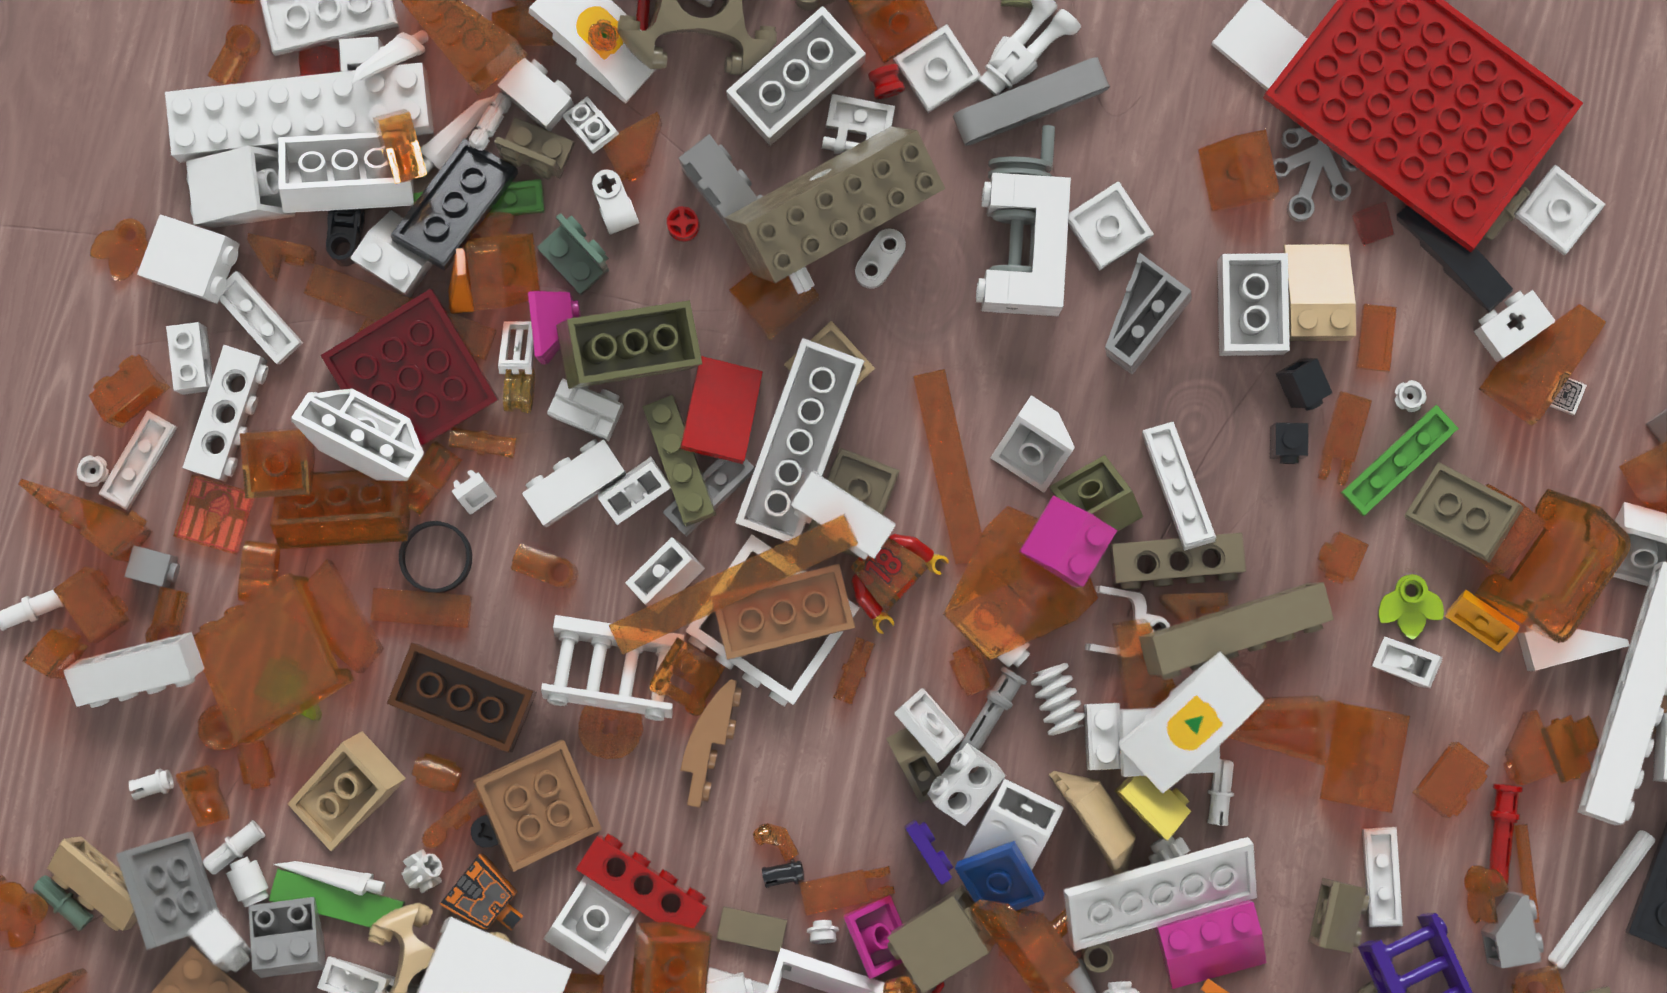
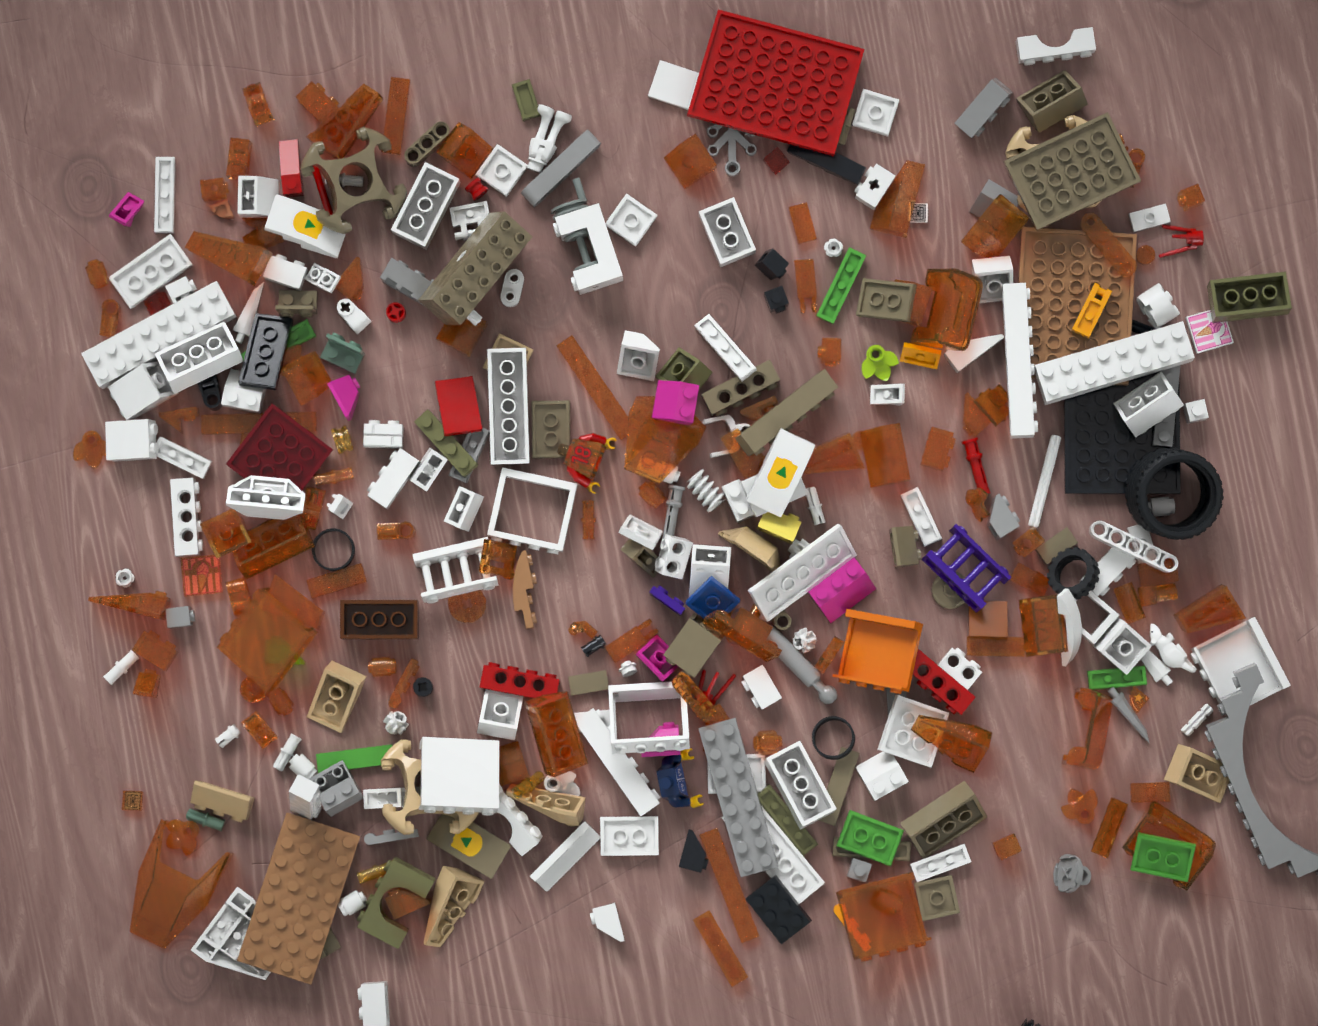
camera: 20 degrees left, 0 degrees up
white brick [63,632,205,708] -> none
clear orange slope [88,354,171,428] -> none
white tile [99,410,177,511] -> none
light grey plate [116,831,219,950] -> none
clear orange piece [145,587,190,643] -> none
white brick [166,322,213,395] -> none
white bar [274,861,385,896] -> none
white bar [352,30,429,84] -> none
clear orange slope [372,109,427,184] -> none
torso [440,853,524,931] -> none
orange slope [448,248,475,313] -> none
white axle [469,92,511,151] -> none
medium nougat plate [473,739,602,872] -> none
white tile [498,321,534,374] -> none
olive brick [556,300,702,389] -> none
clear orange plate [588,19,619,51] -> none
clear orange tile [608,514,859,655] -> none
medium nougat plate [712,564,855,660] -> none
white brick [791,471,896,559] -> none
light grey wedge [1105,252,1192,375] -> none
tan slope [1284,244,1356,341] -> none
clear orange bar [1514,824,1540,923] -> none

